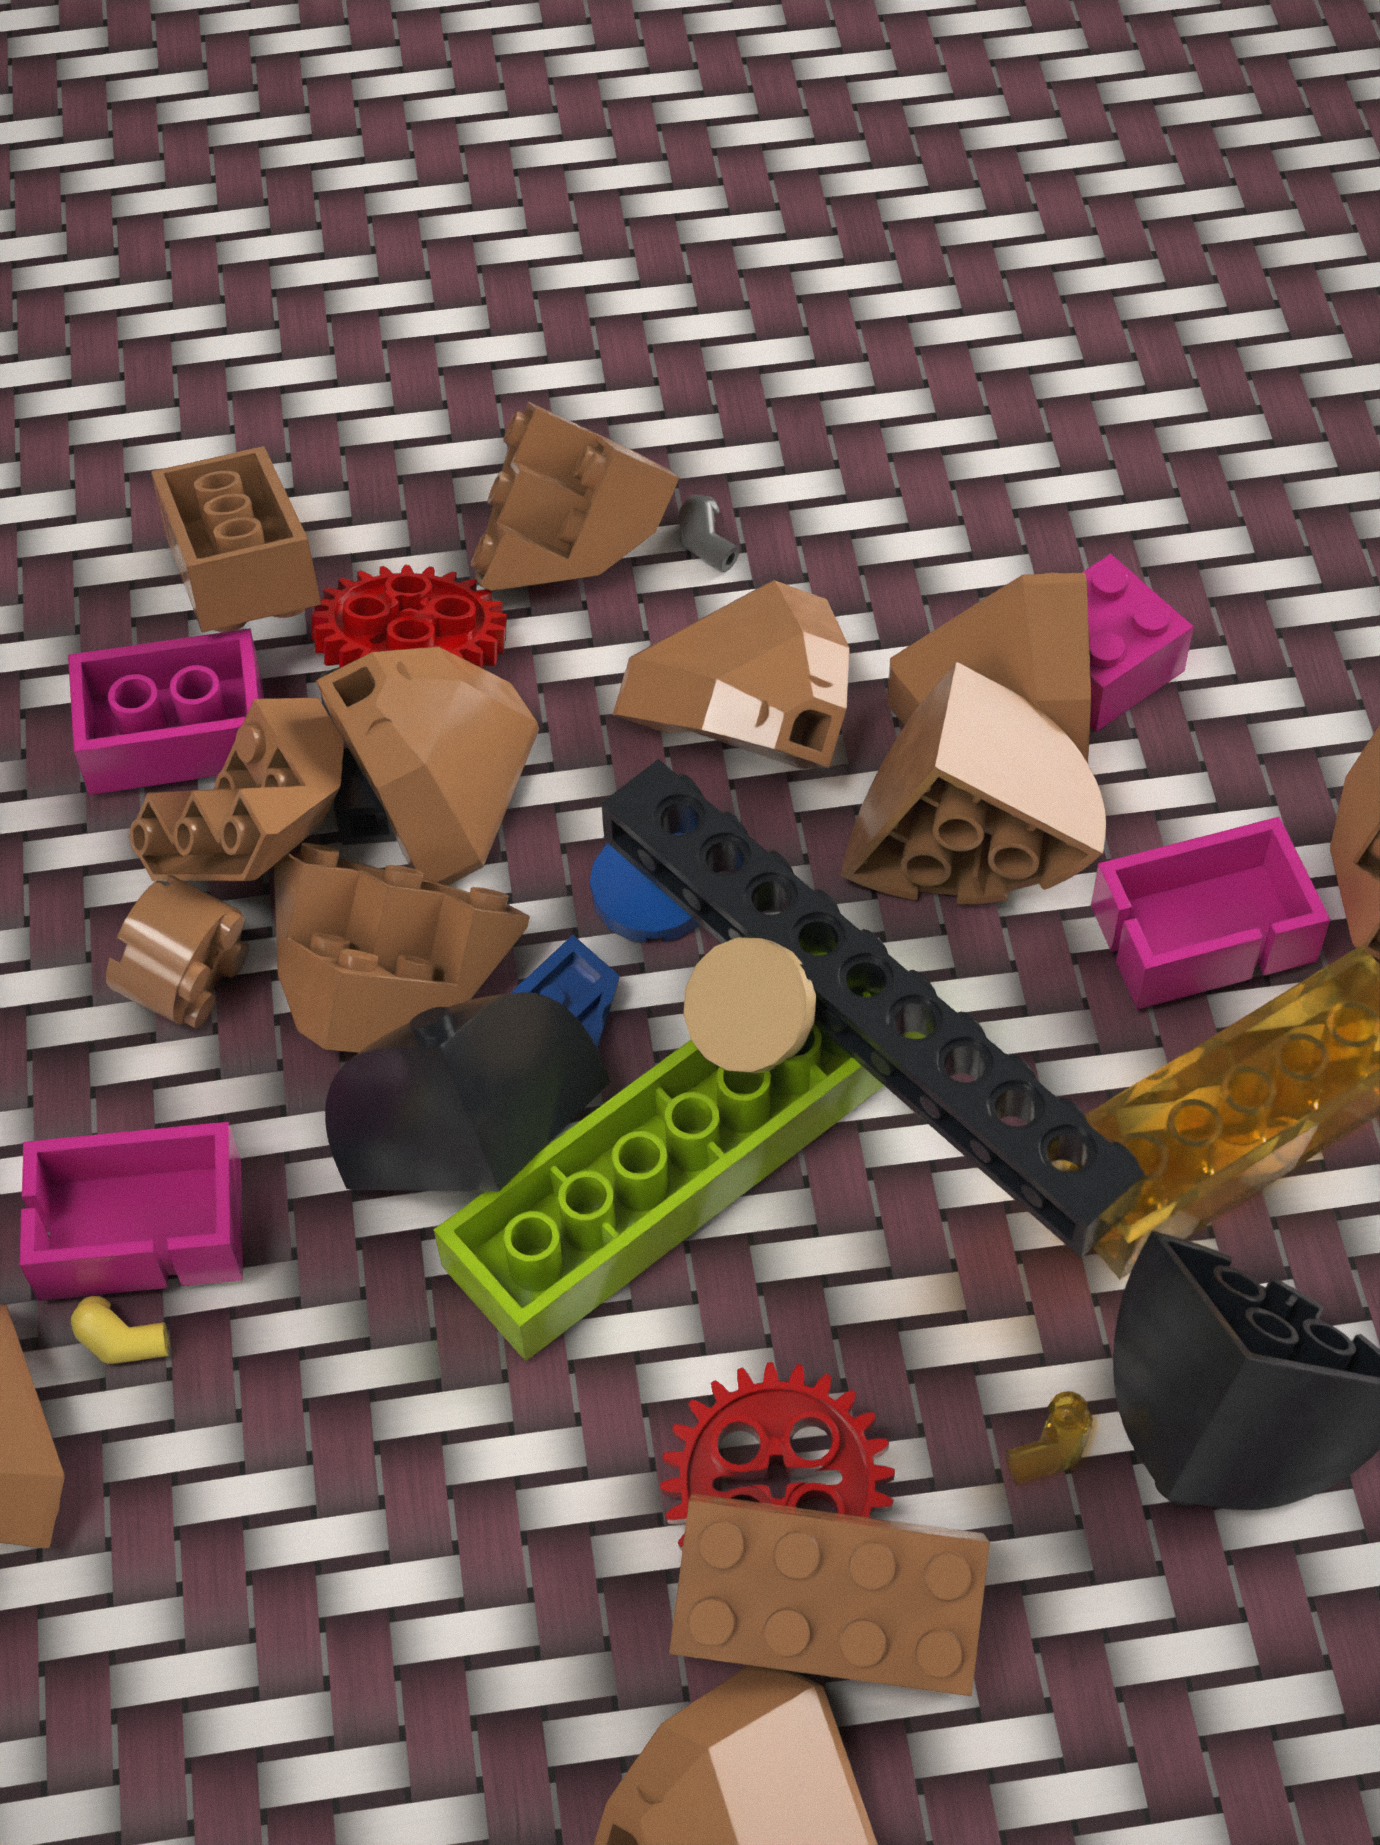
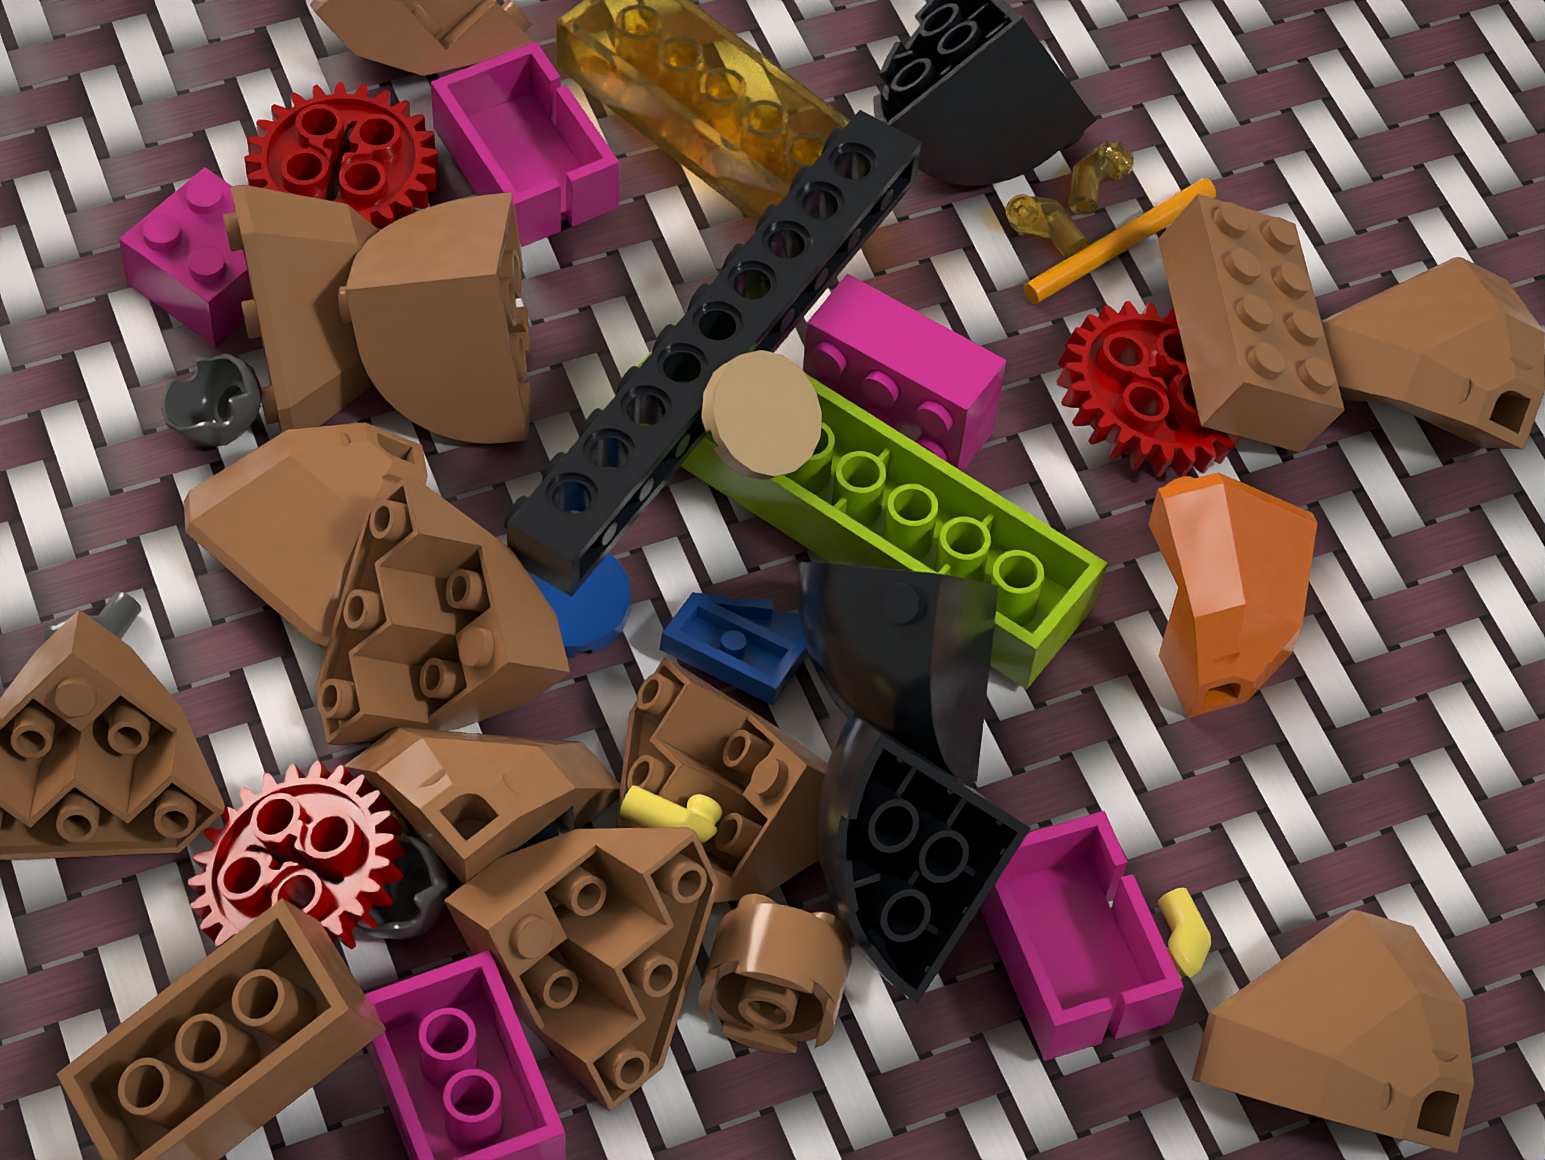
camera: 110 degrees left, 0 degrees up
none -> dark grey hair [161,353,262,447]
none -> red gear [244,82,439,230]
none -> medium nougat brick [315,476,570,745]
none -> light yellow arm [619,785,722,843]
none -> dark pink brick [802,274,1007,472]
none -> black brick [817,713,1031,1003]
none -> light orange bar [1023,178,1216,305]
none -> clear yellow arm [1068,141,1134,215]
none -> orange brick [1148,472,1317,719]

